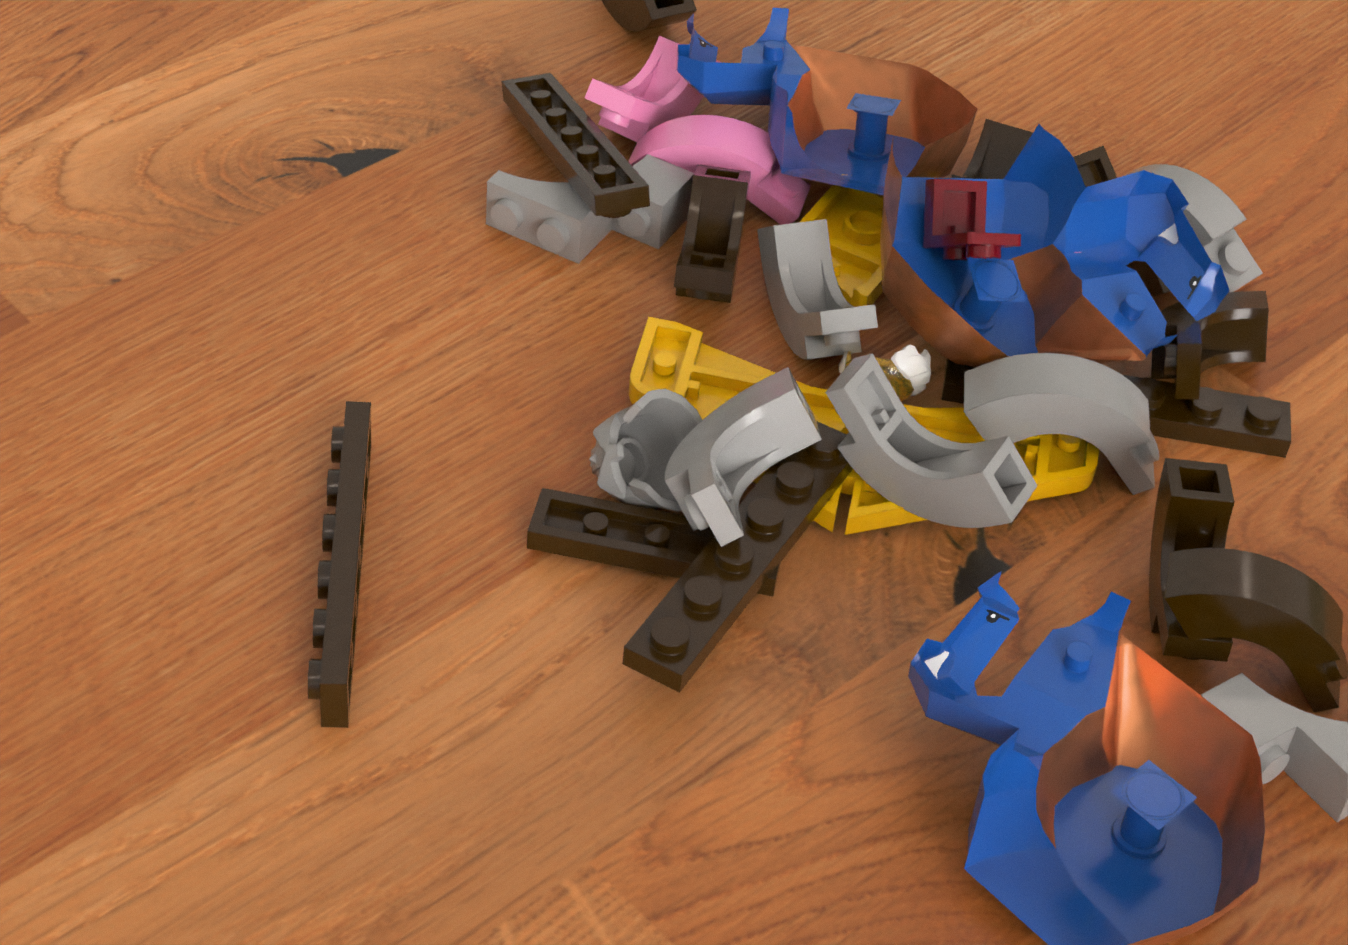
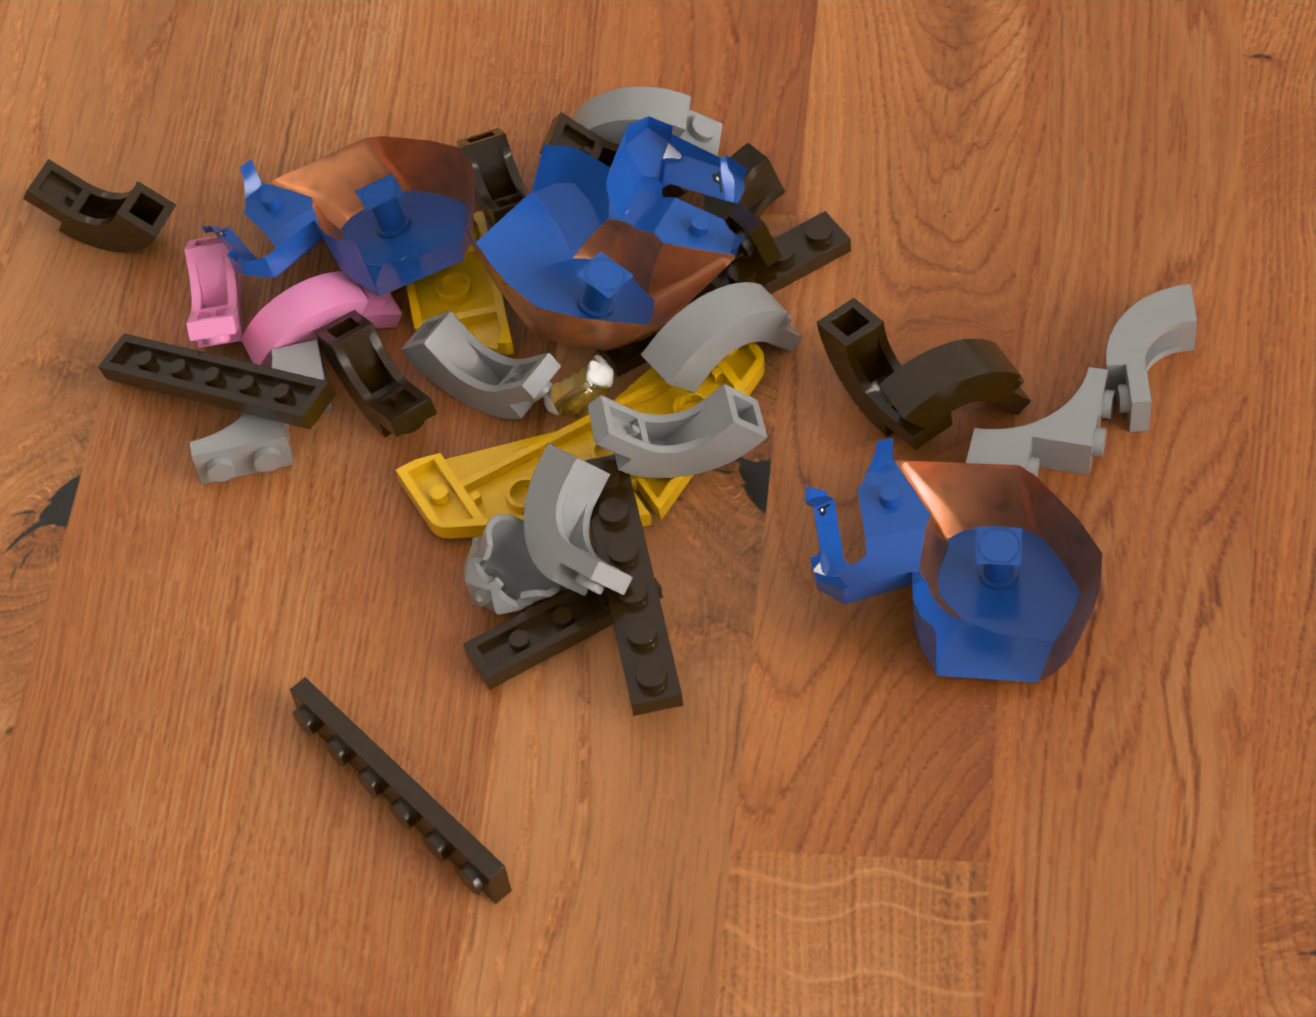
camera: 30 degrees left, 10 degrees up
dark red bracket [923,178,1021,261] -> none

